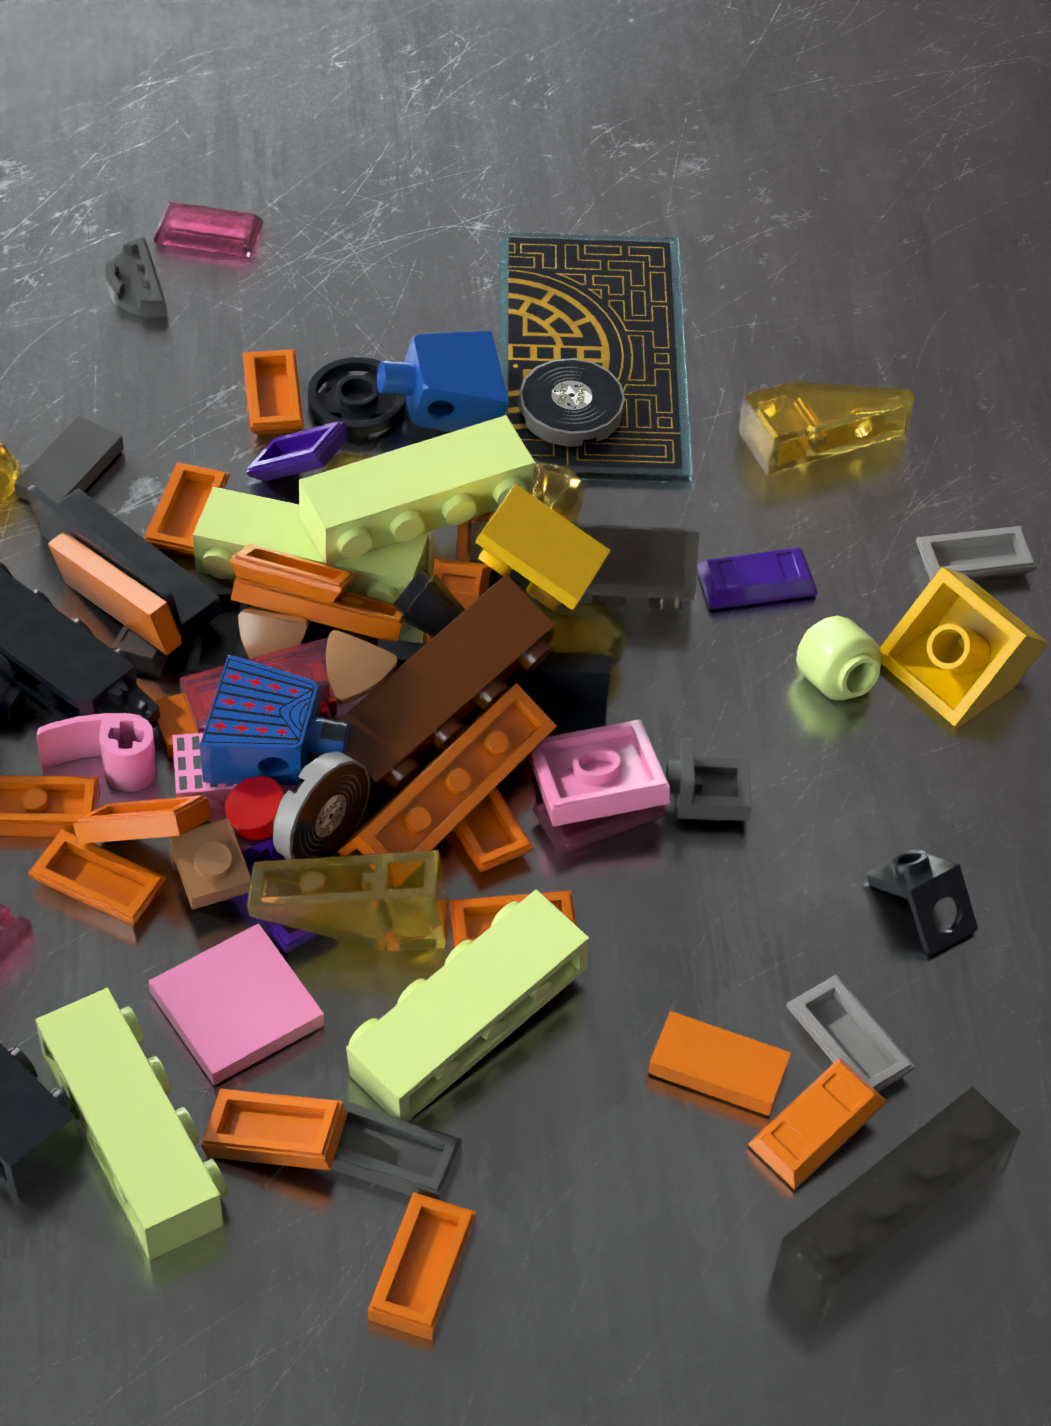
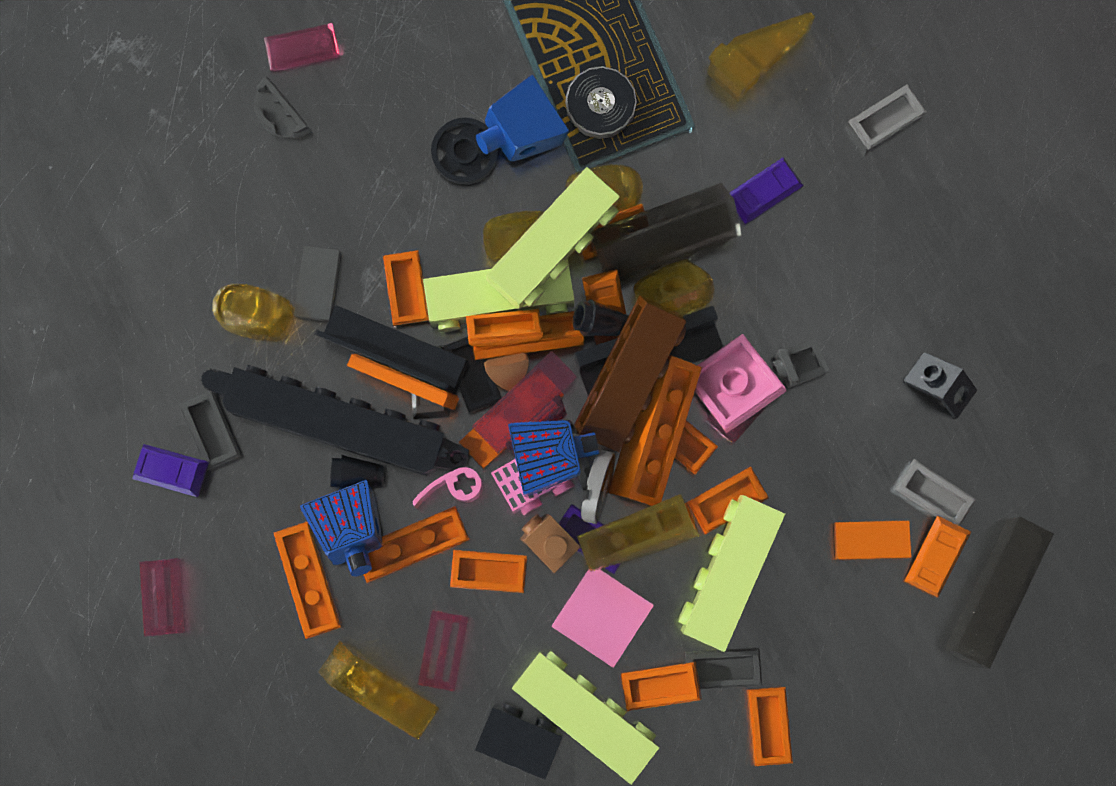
camera: 20 degrees left, 30 degrees up
orange tile [73,795,212,844] -> none
red tile [225,776,286,840] -> none
orange tile [243,349,304,435] -> none
dark purple tile [246,421,347,482] -> none
medium nougat tile [326,630,397,705] -> none
yellow slope [475,484,611,612] -> none
yellowish green head [796,616,882,701] -> none
yellow slope [880,567,1049,728] -> none

